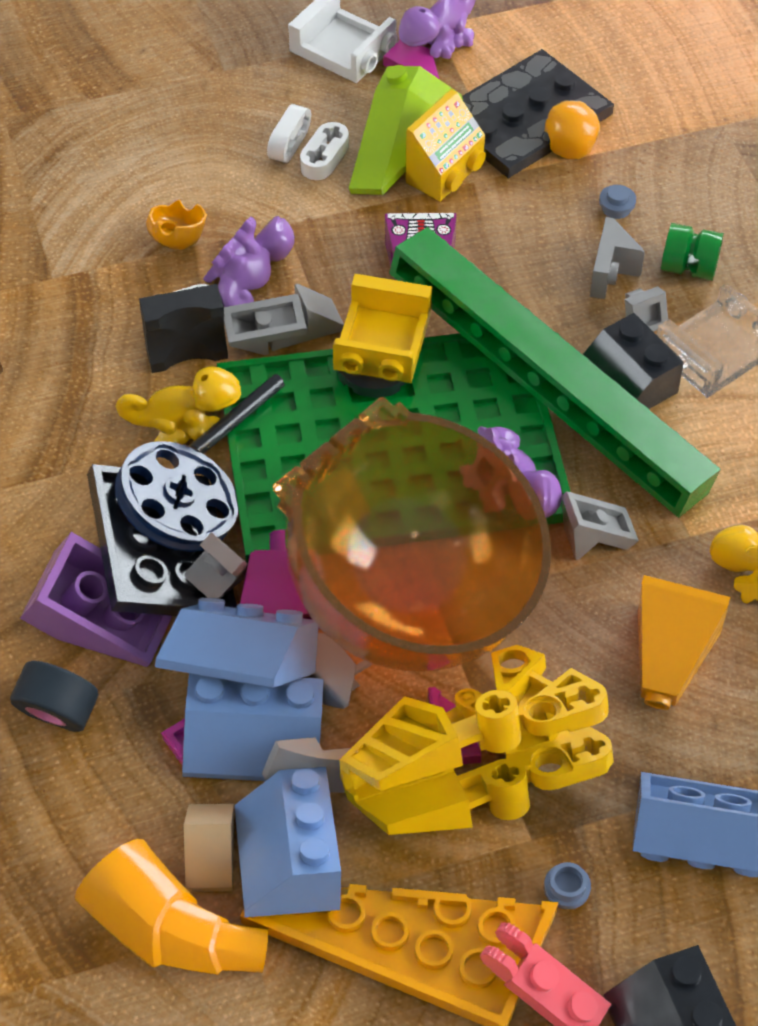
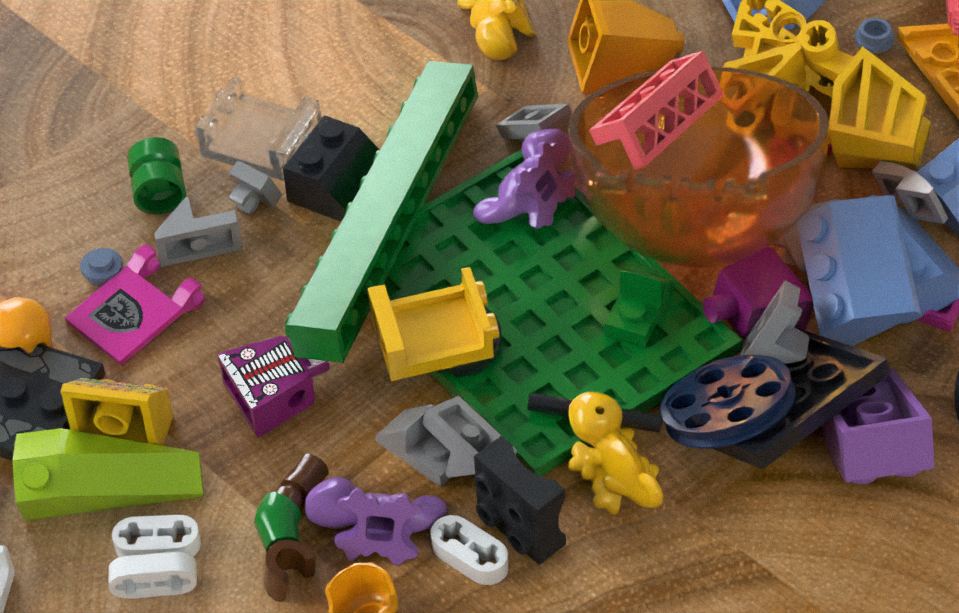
camera: 115 degrees left, 5 degrees down
none -> dark pink flag [64,245,205,366]
none -> reddish brown piece [254,454,329,602]
none -> coral fence [589,50,724,170]

